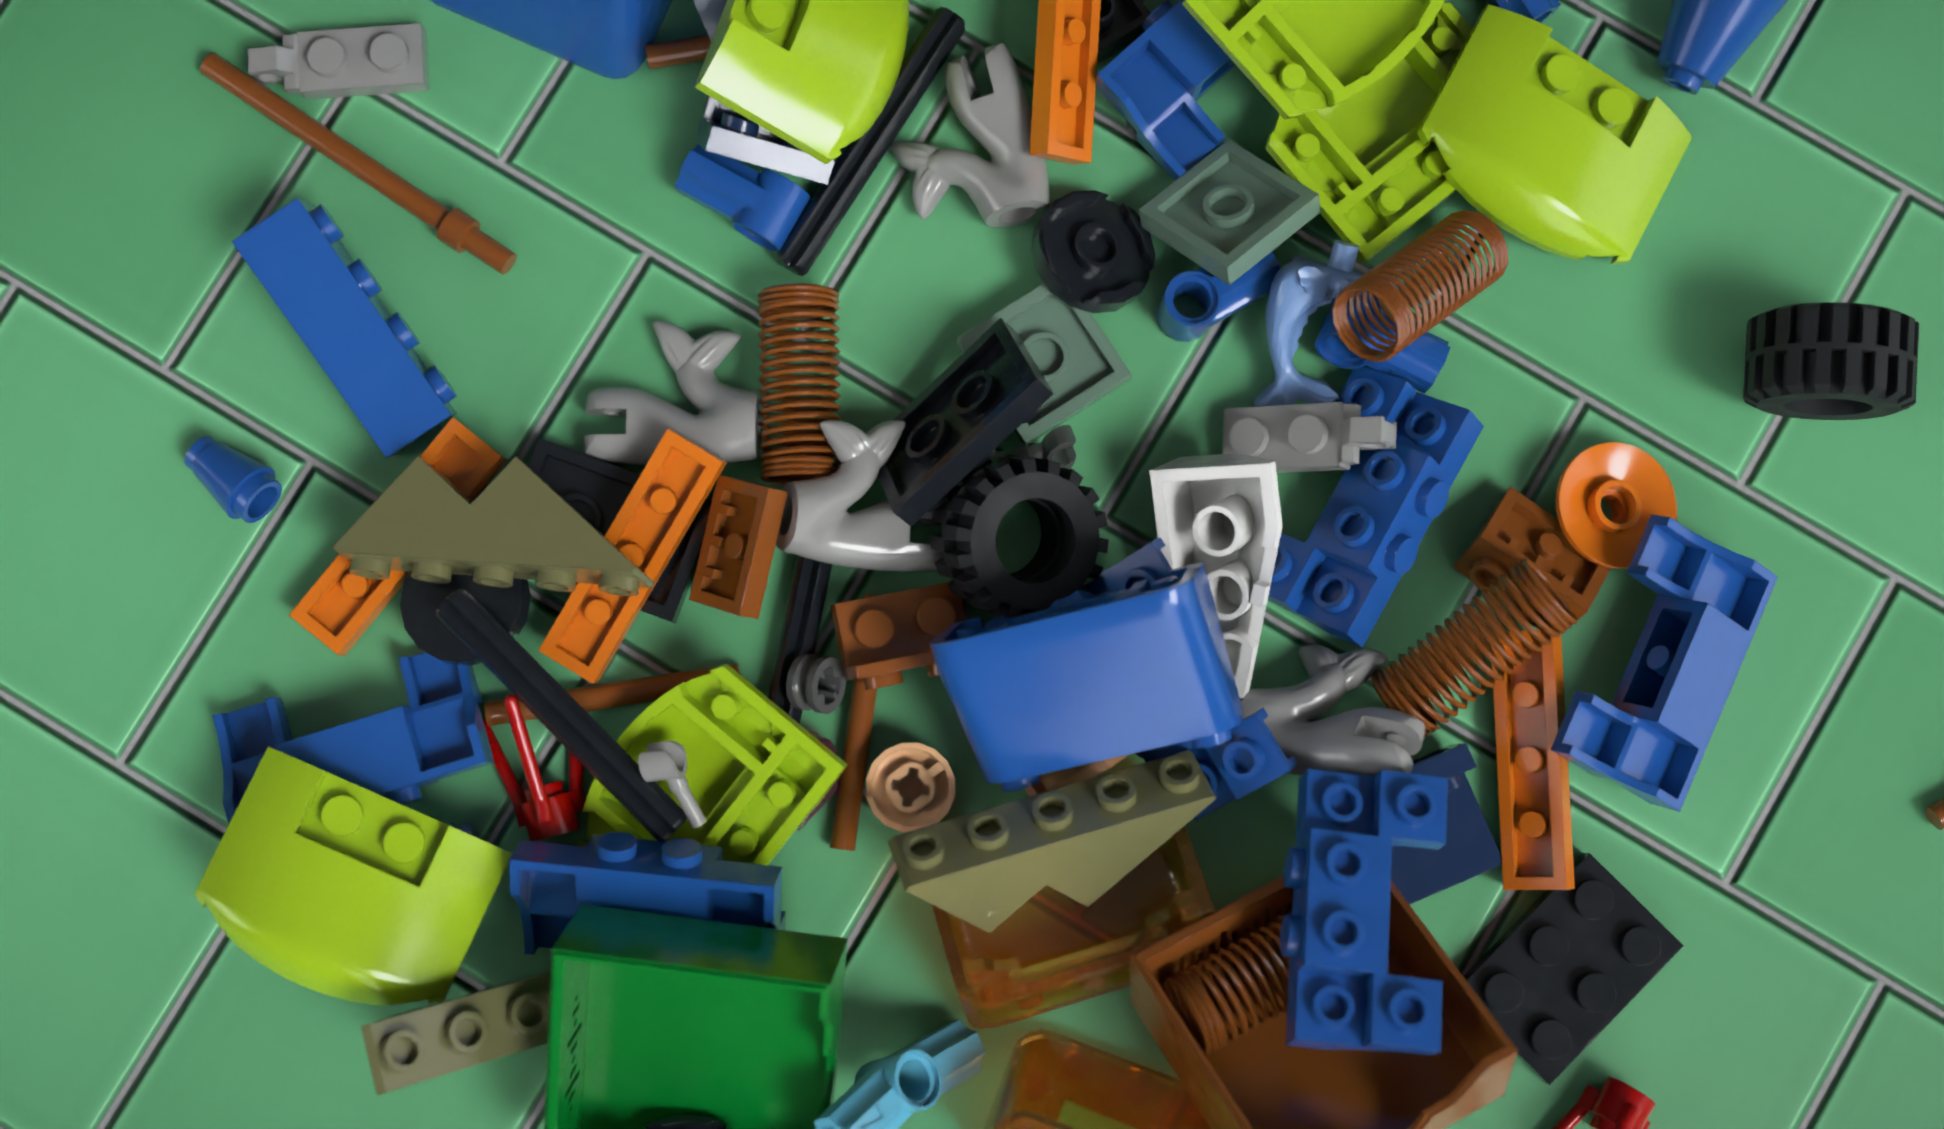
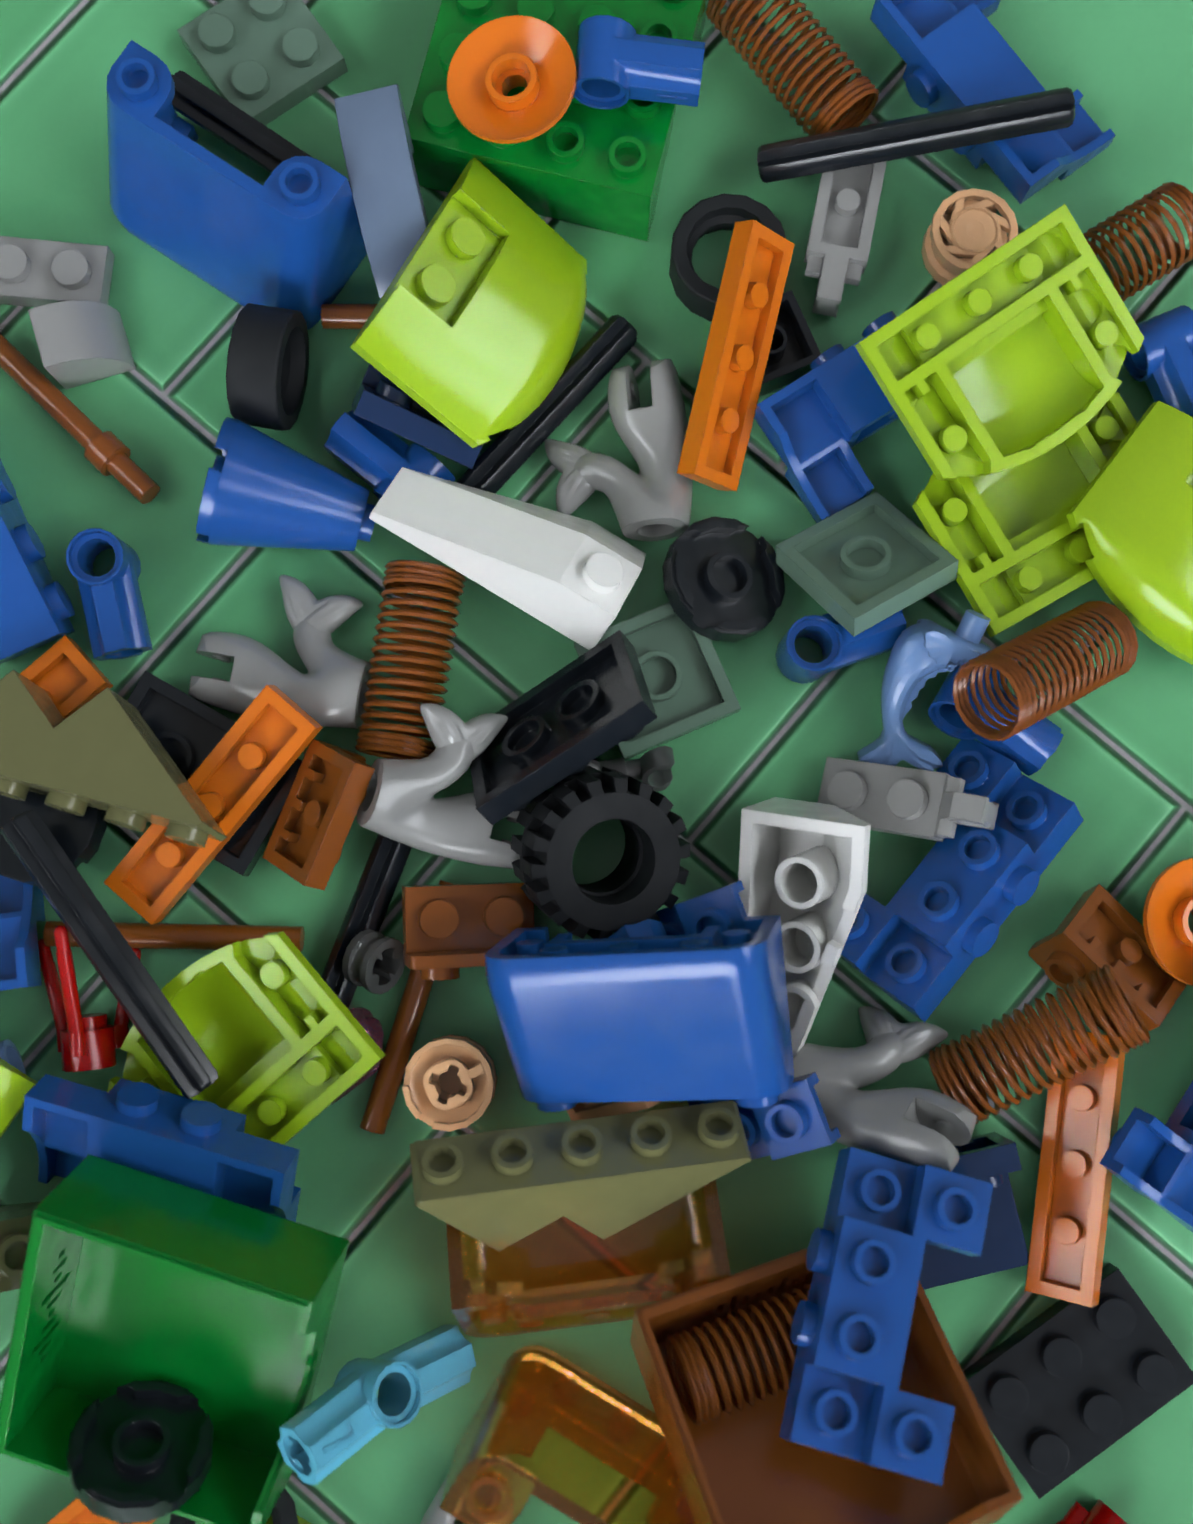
camera: 10 degrees right, 0 degrees up
light grey hand [638,741,707,829] -> none
none -> light grey brick [28,300,136,390]
none -> blue piece [66,528,153,661]
none -> blue cone [196,417,376,551]
none -> black tyre [226,303,309,431]
none -> white wedge [369,467,646,650]

